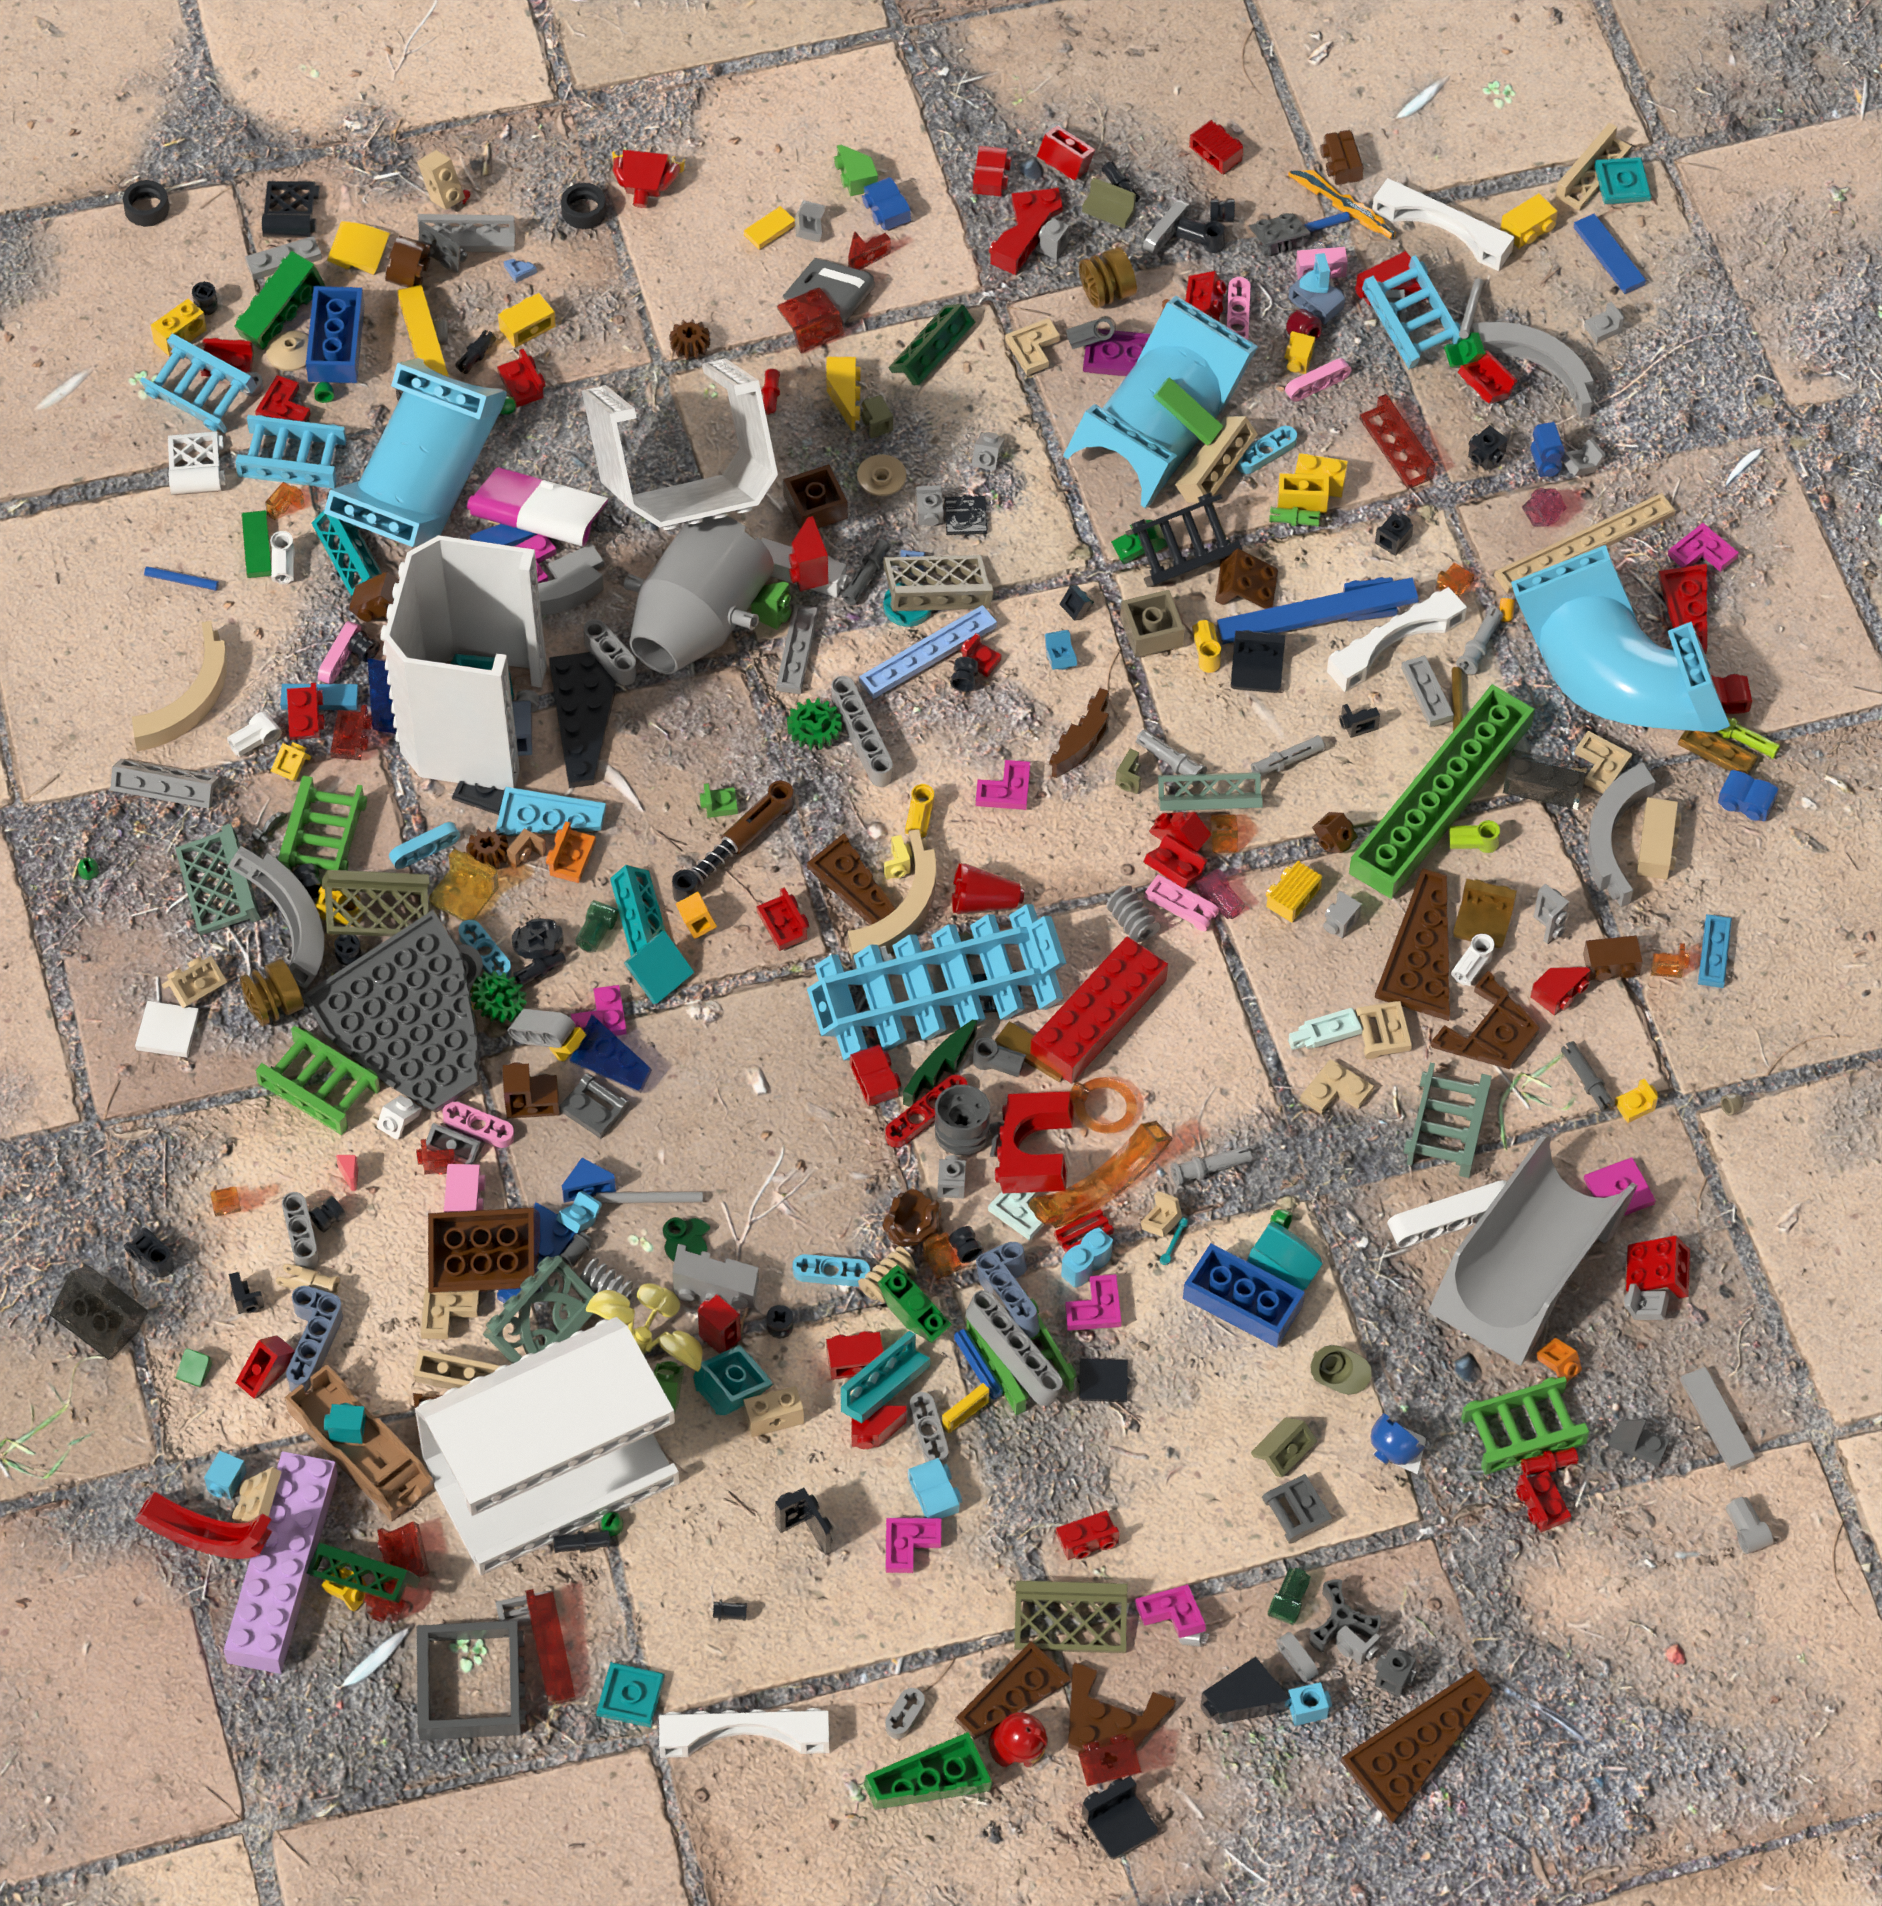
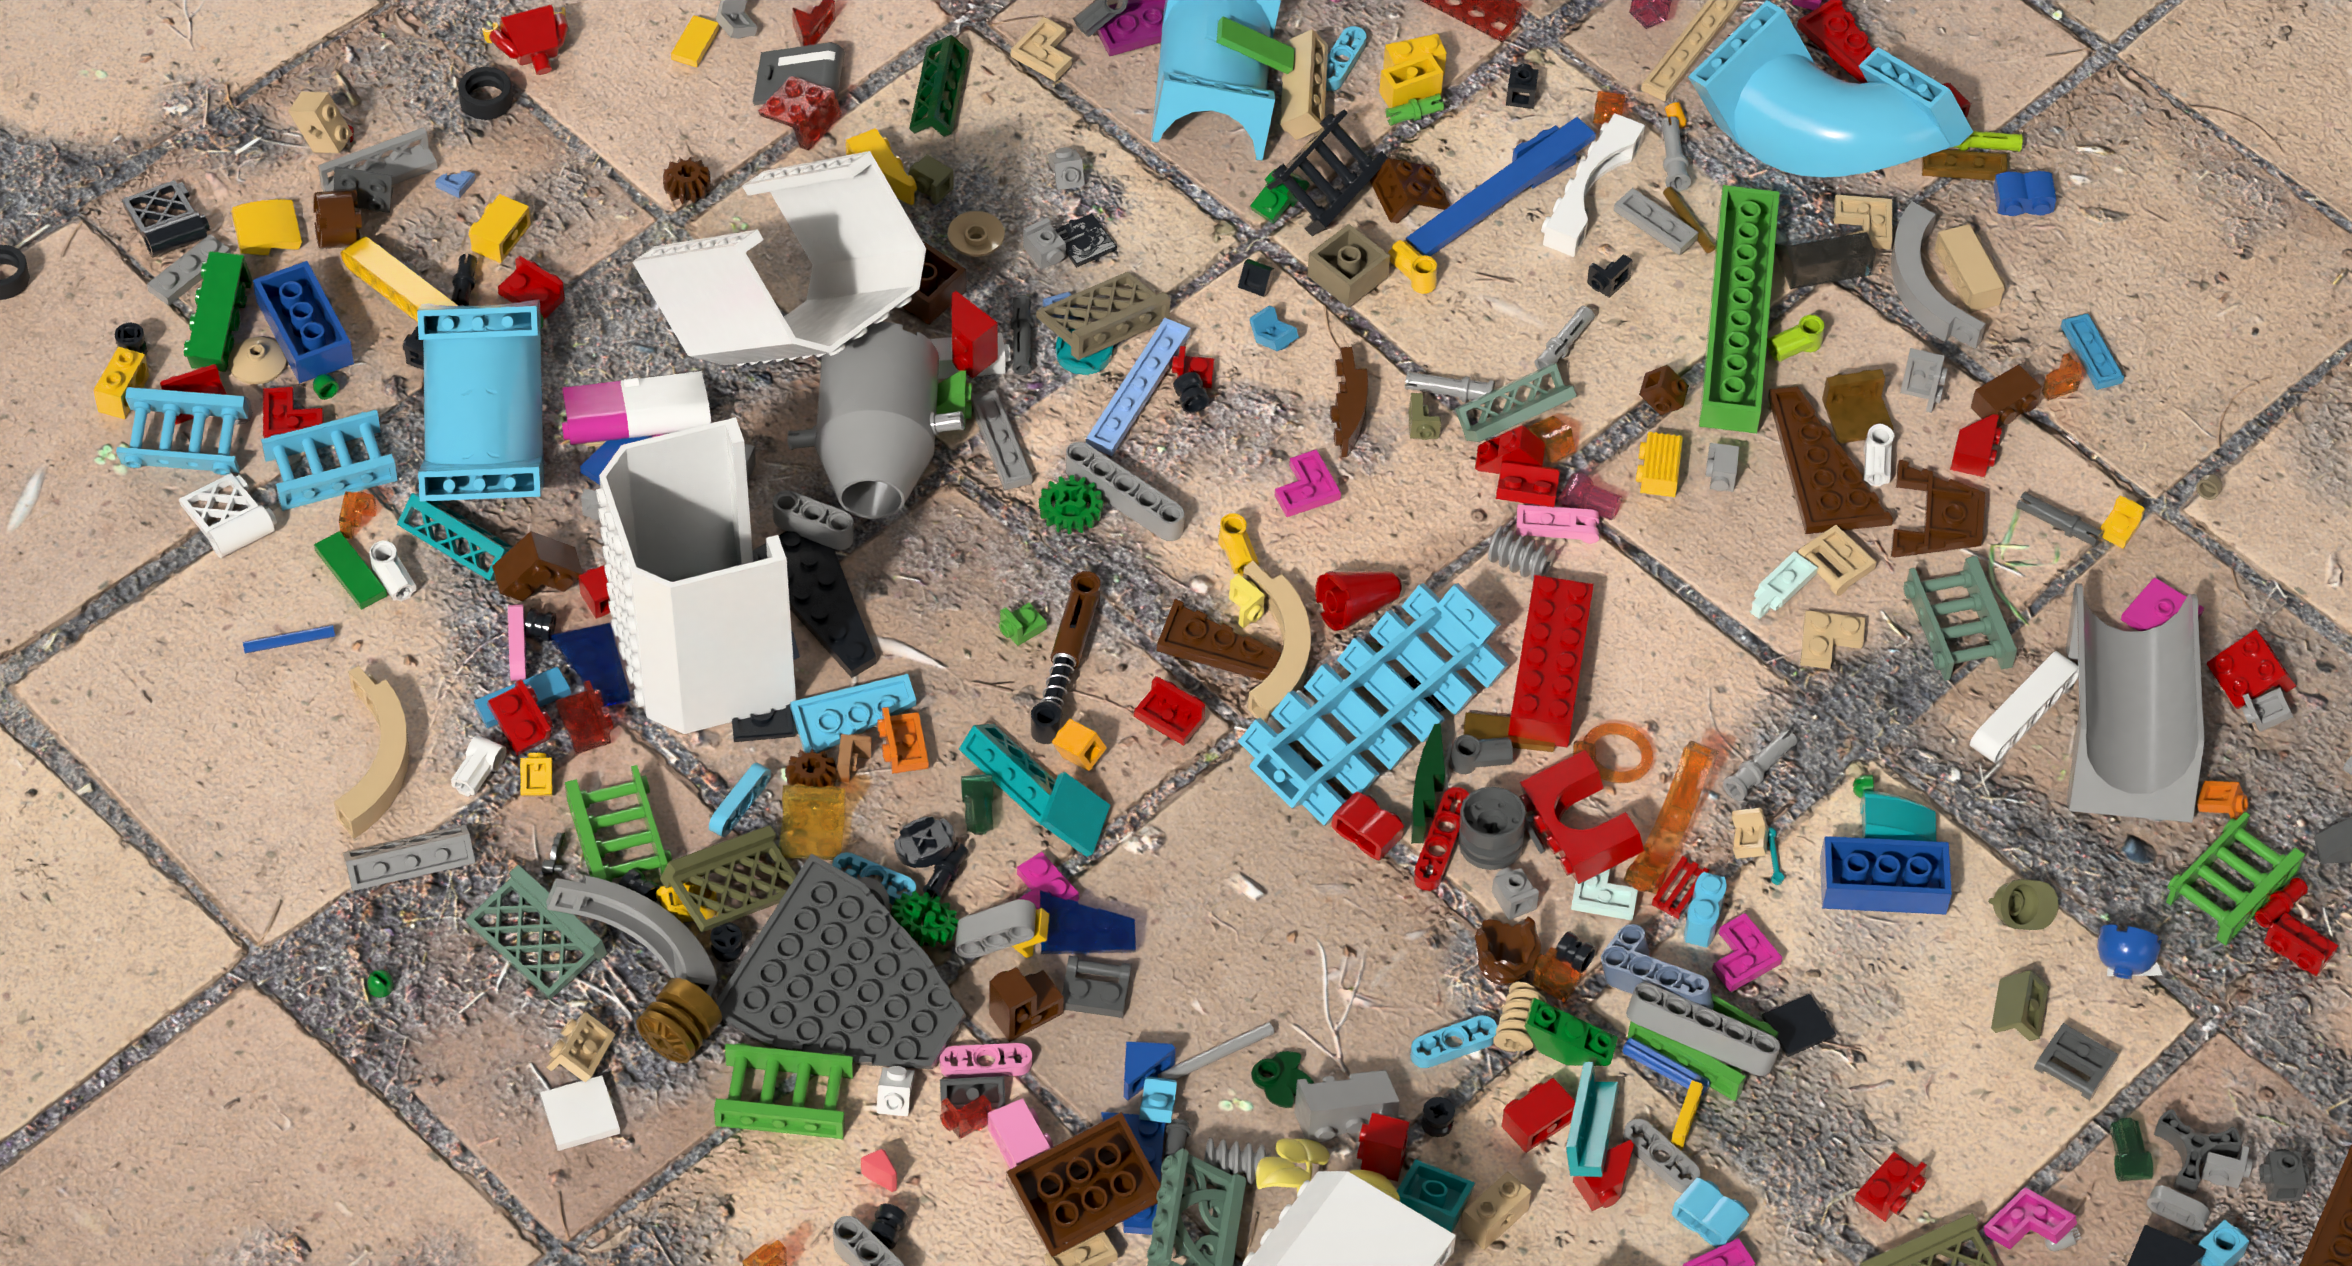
camera: 30 degrees left, 5 degrees down
black bracket [1230,630,1286,693] -> none

